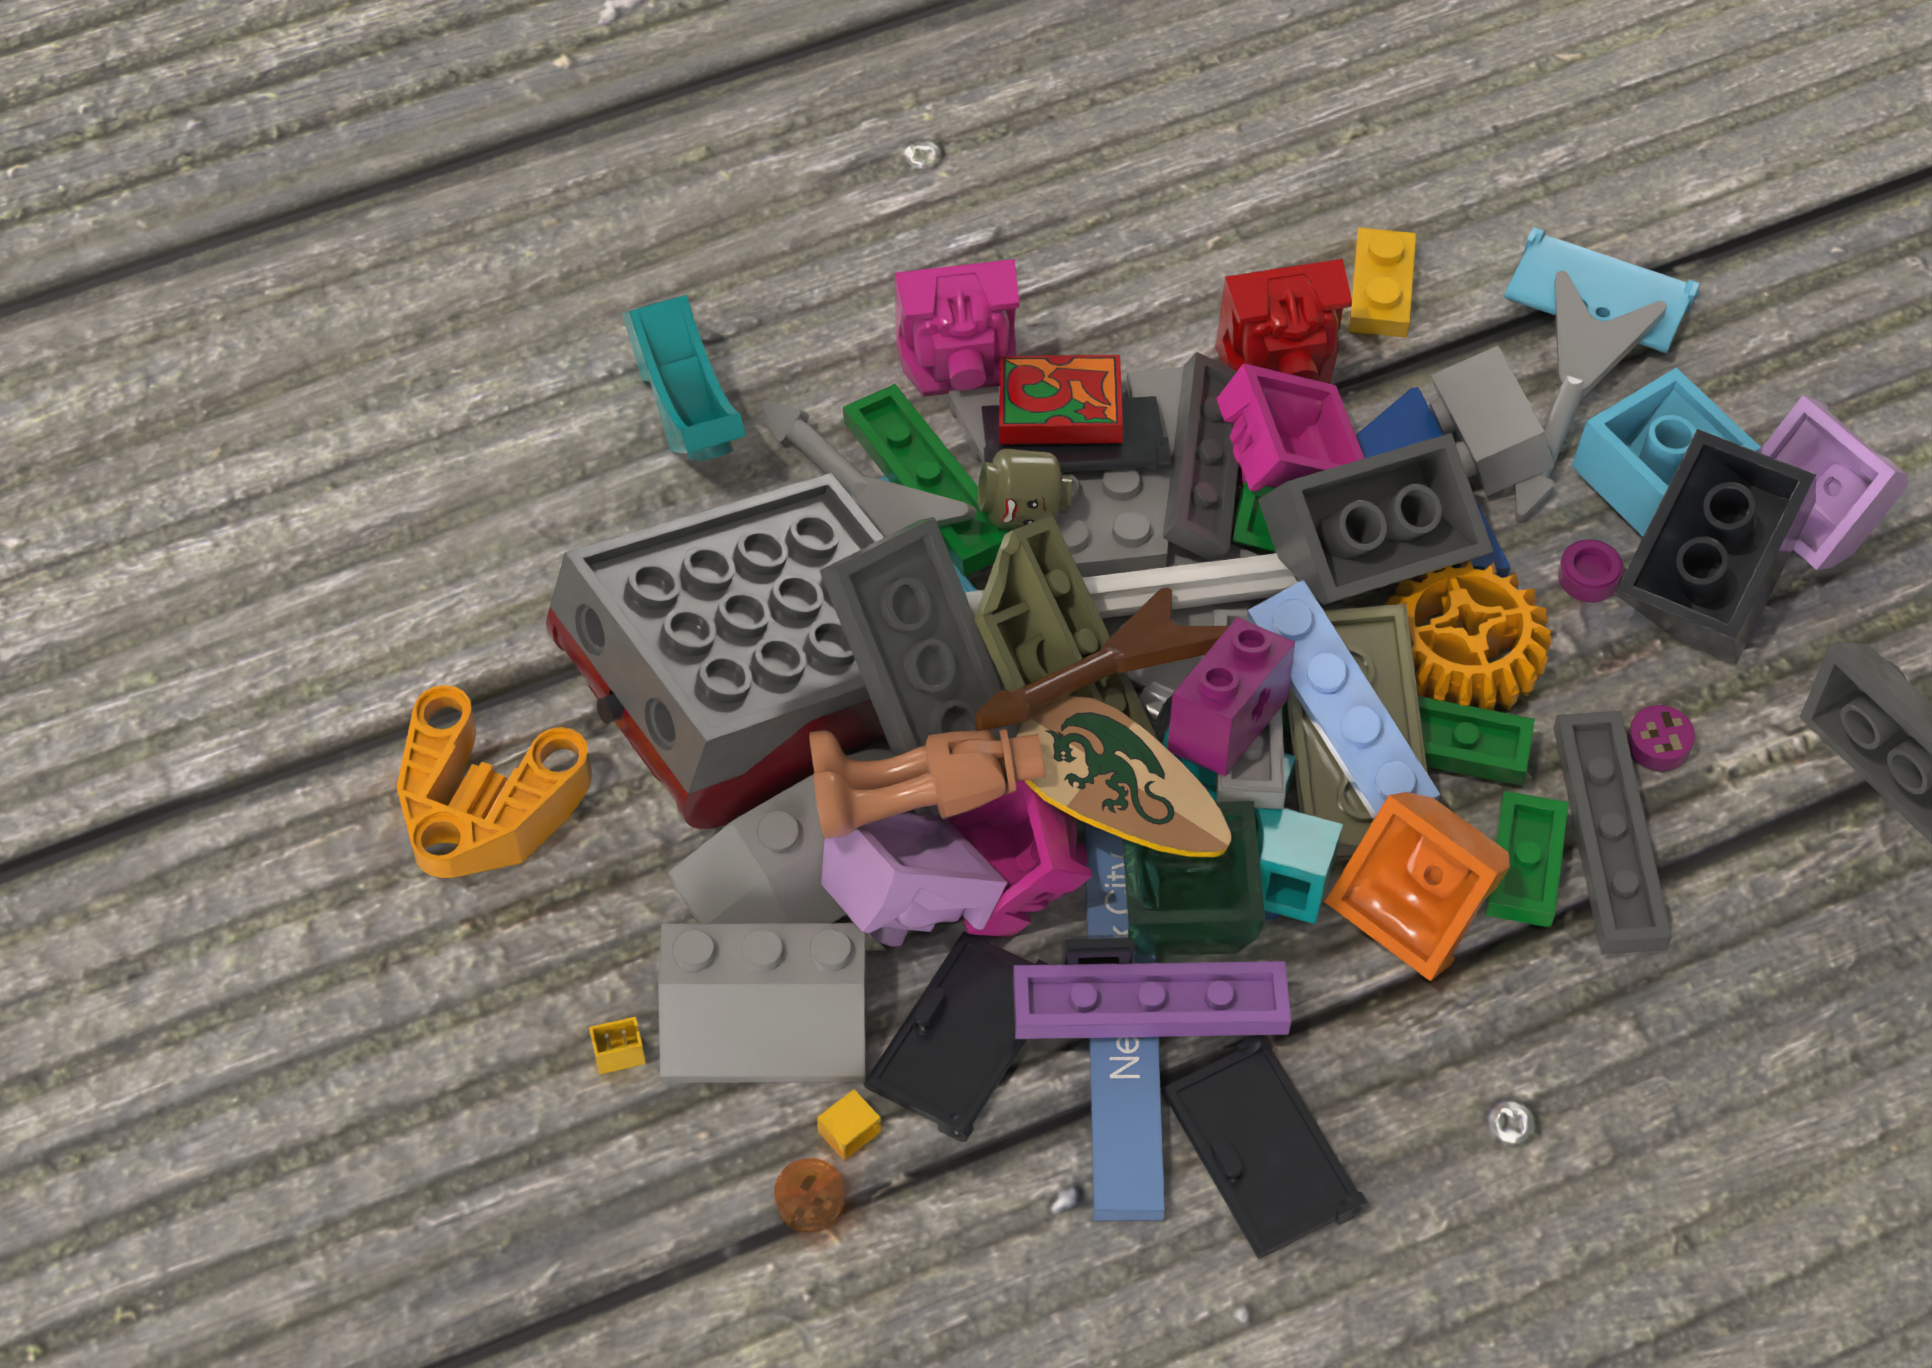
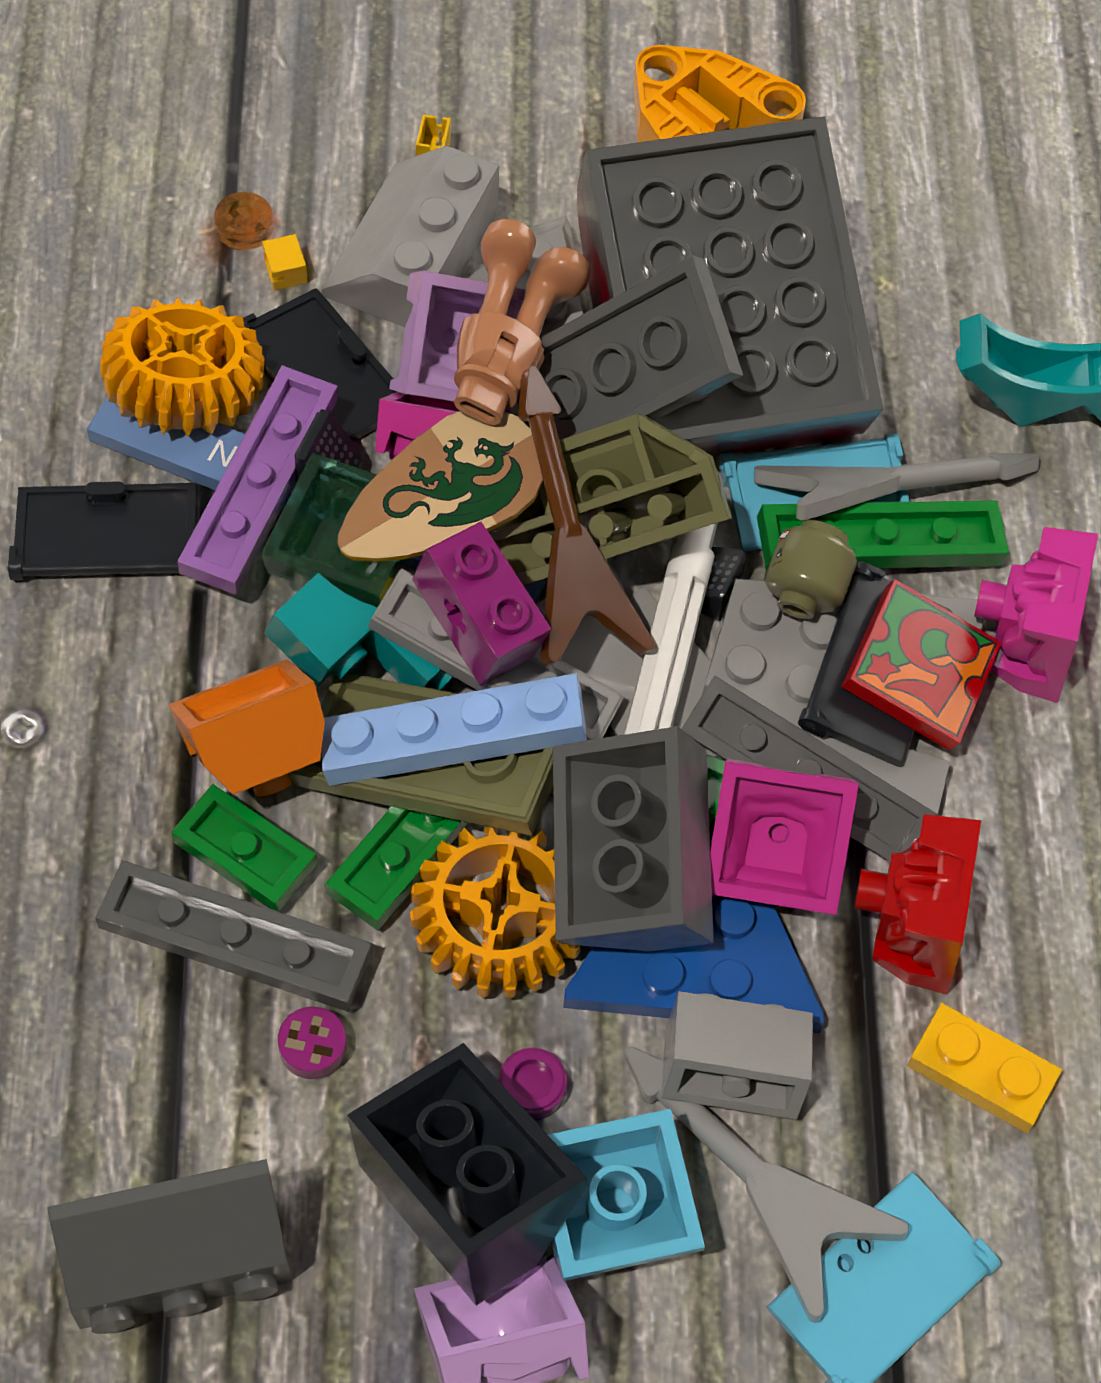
camera: 110 degrees right, 5 degrees up
none -> light orange gear [100,297,265,437]

